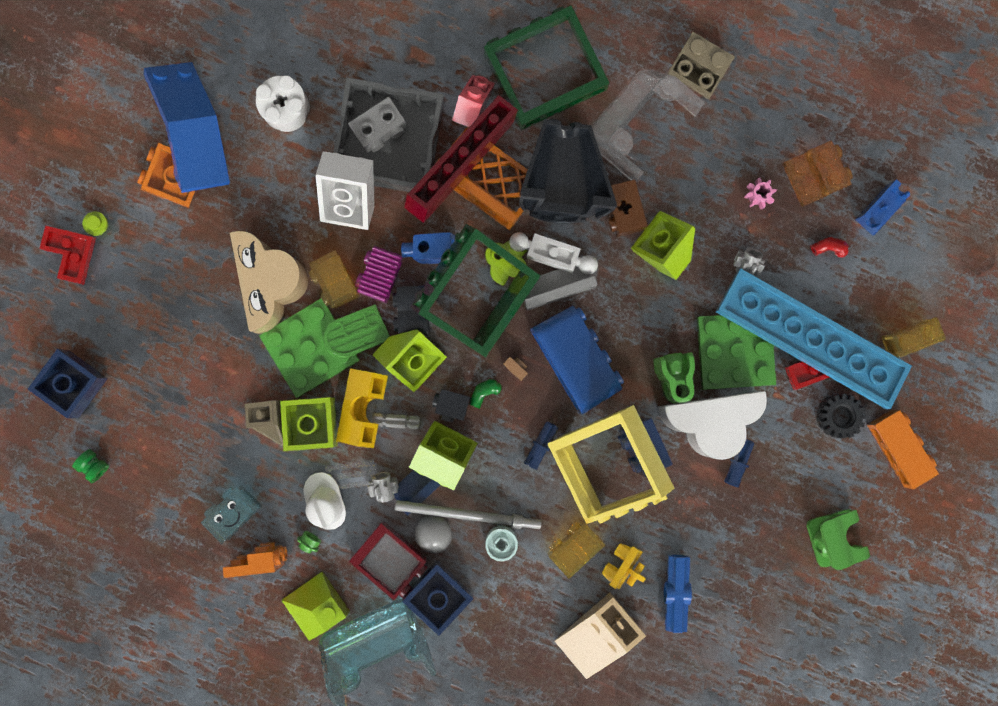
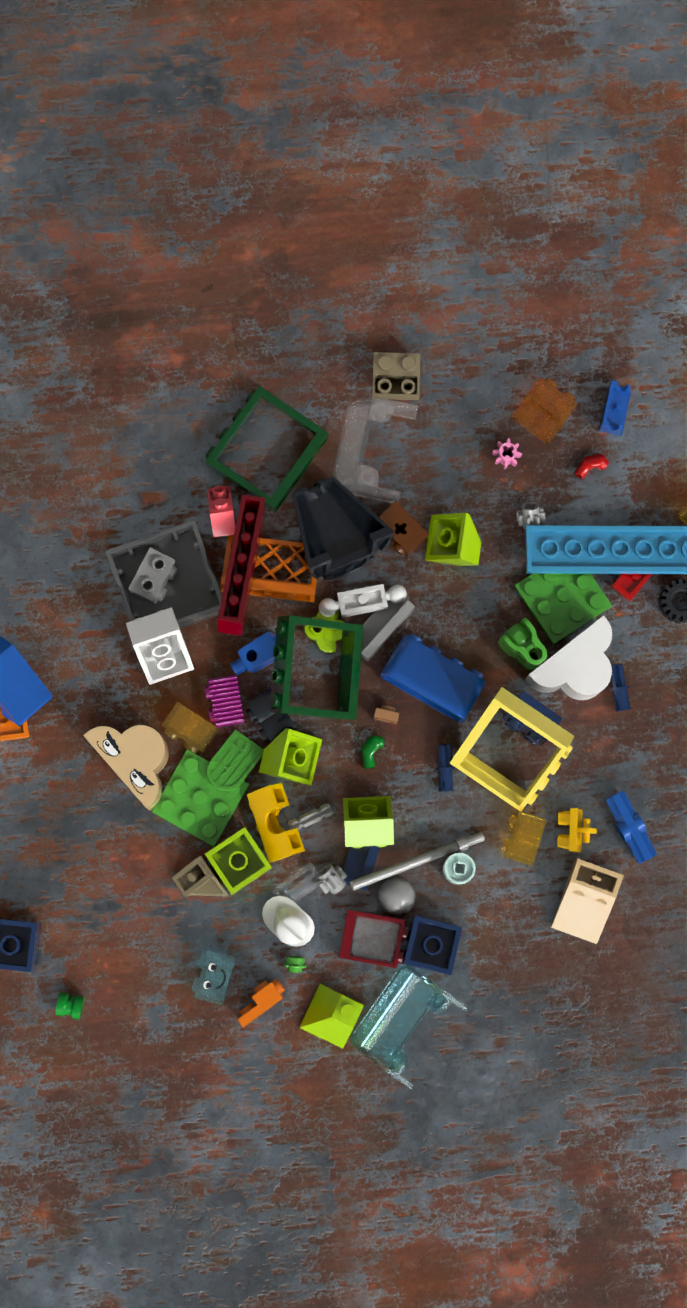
camera: 30 degrees left, 5 degrees down
white brick [256,76,310,132] -> none
black brick [432,389,470,423] -> none

